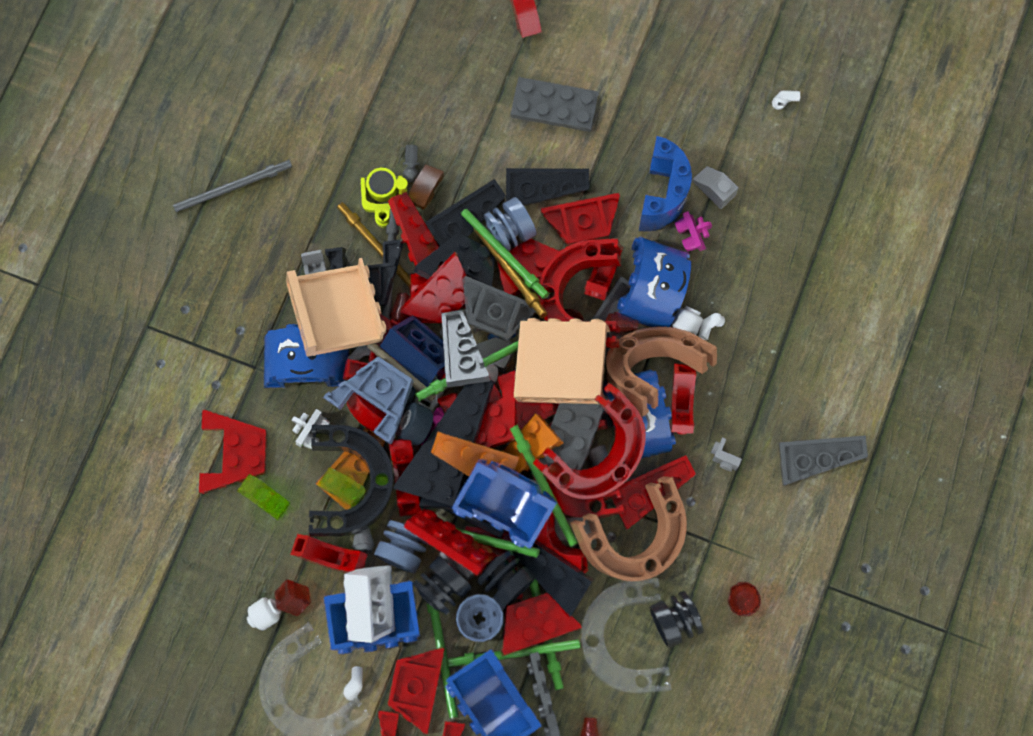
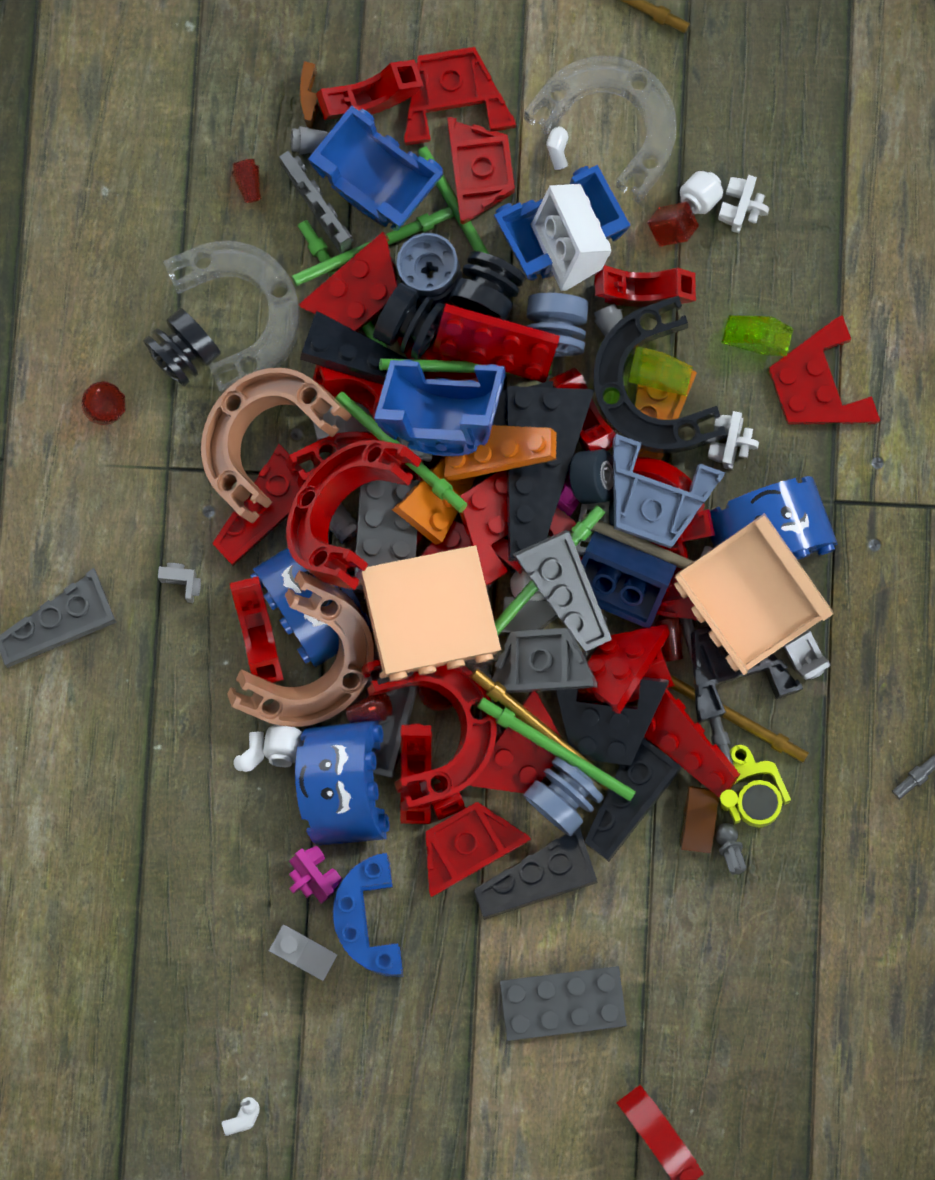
camera: 165 degrees right, 5 degrees up
none -> white hips [718,175,769,233]

